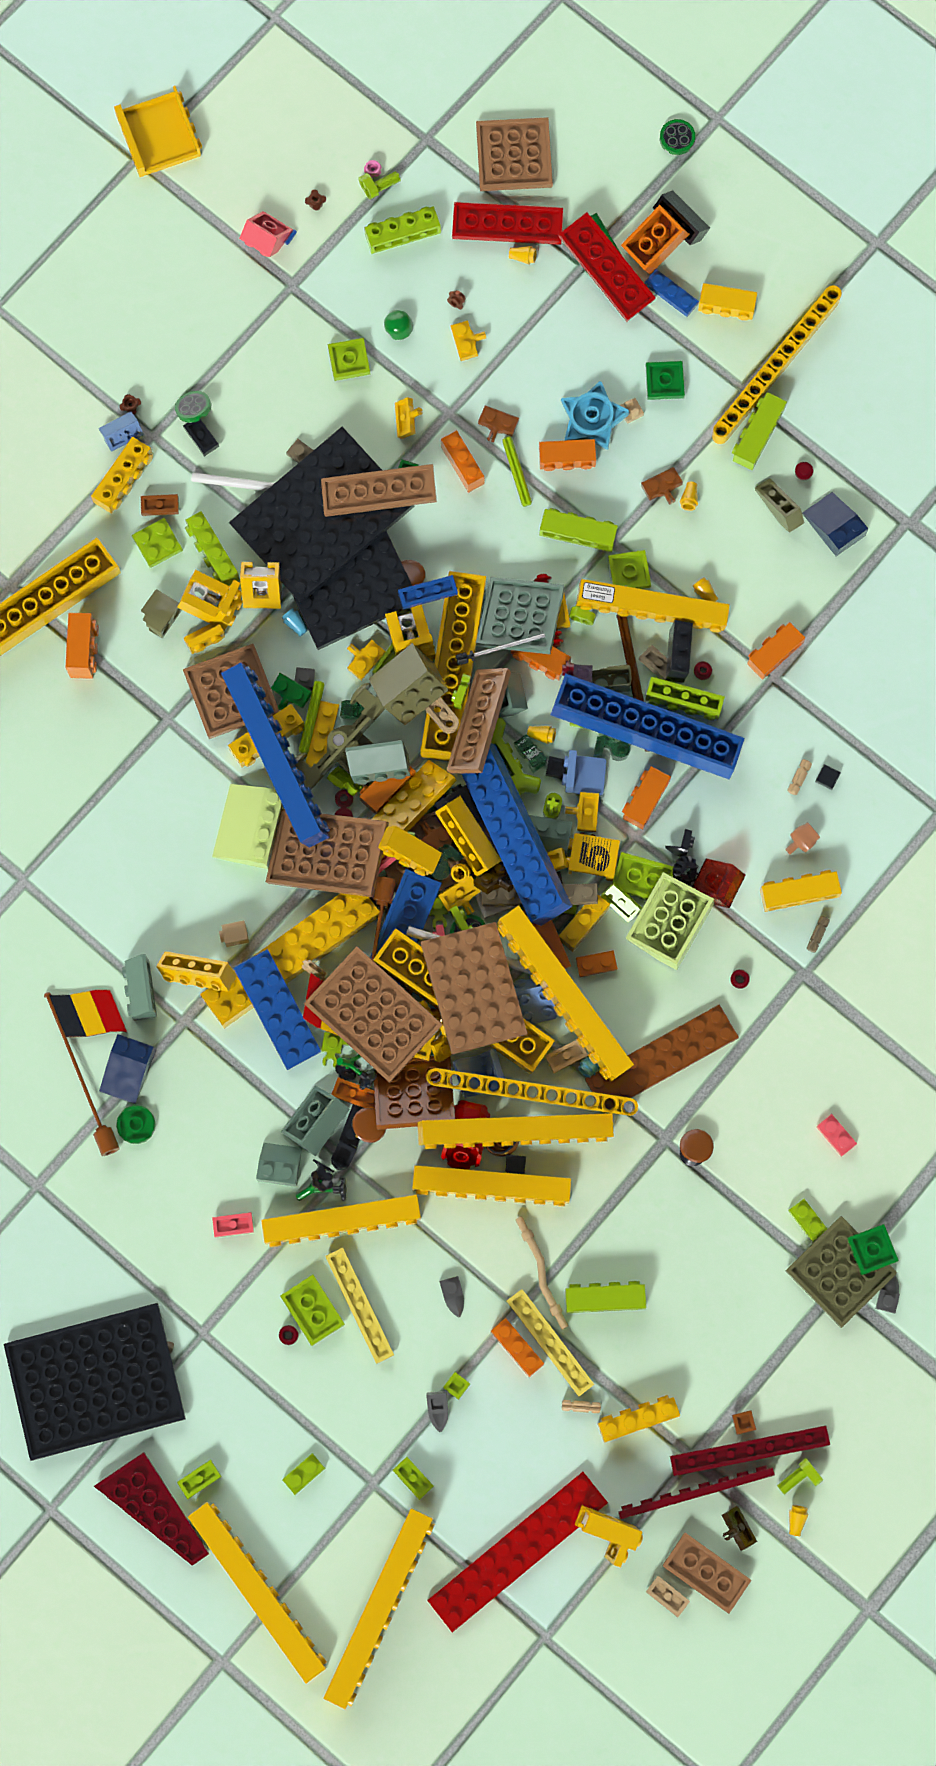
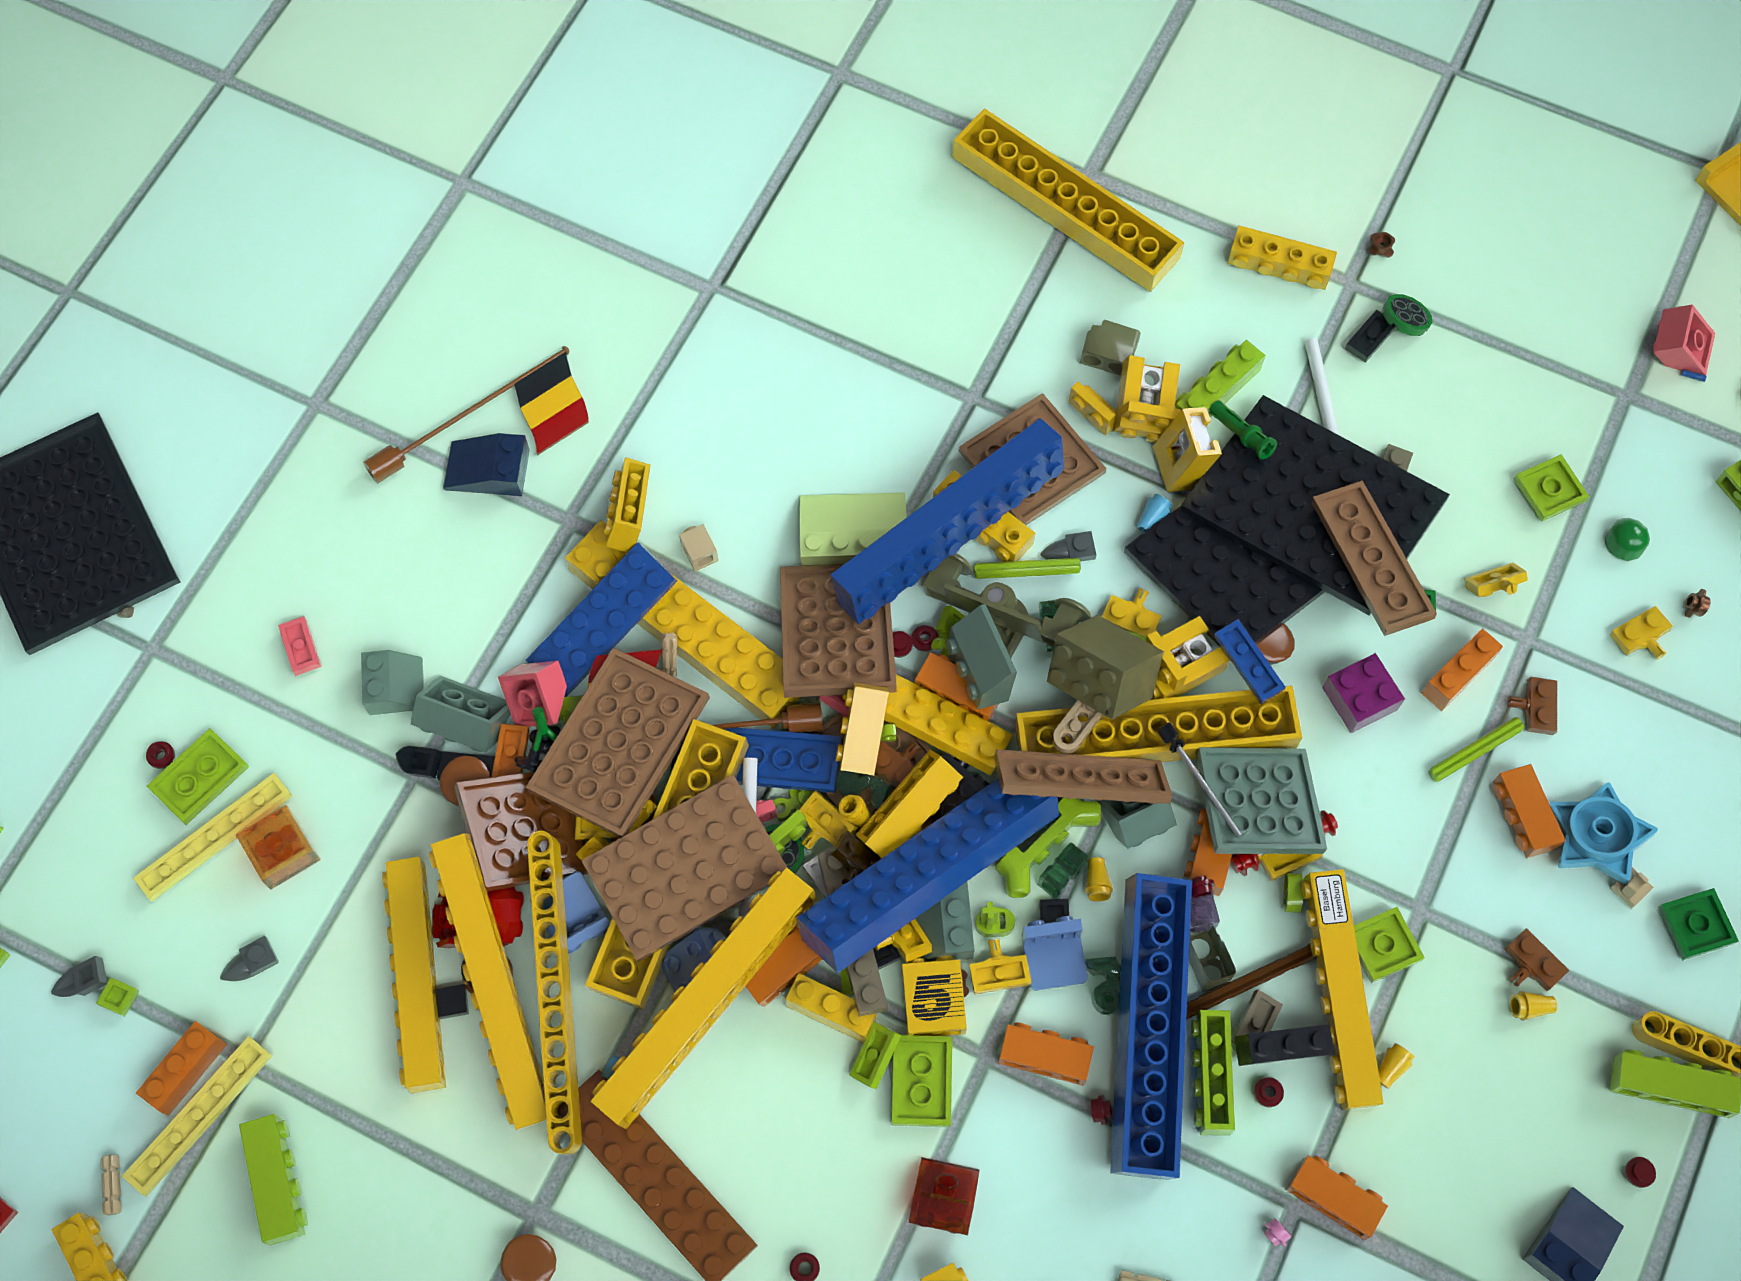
camera: 75 degrees right, 10 degrees down
orange brick [65,613,99,679] -> none
medium blue hinge [98,412,144,452] -> none
green tile [116,1105,156,1144] -> none
sand green slope [122,954,157,1021] -> none
lime plate [132,518,183,568] -> none
dark orange plate [141,494,179,516] -> none
yellow brick [261,1195,421,1247] -> none
green plate [271,673,313,710] -> none
black plant [296,1159,347,1201] -> none
yellow plate [306,701,339,767] -> none
lime plate [451,674,471,710] -> none
tan bar [515,1216,568,1330] -> none
lime brick [539,508,618,552] -> none
tan plate [545,1040,588,1074] -> none
orange plate [576,950,618,977] -> none
yellowish green slope [626,872,714,970] -> none
black plate [665,829,695,857] -> none
black gear [673,855,699,886] -> none
olive slope [755,478,805,533] -> none
none -> clear orange brick [236,805,321,890]
none -> coral slope [498,661,567,727]
none -> dark red plate [1091,1095,1112,1125]
none -> green pin [1209,400,1277,460]
none -> bright pink plate [1264,1218,1292,1247]
none -> magenta brick [1322,653,1405,733]

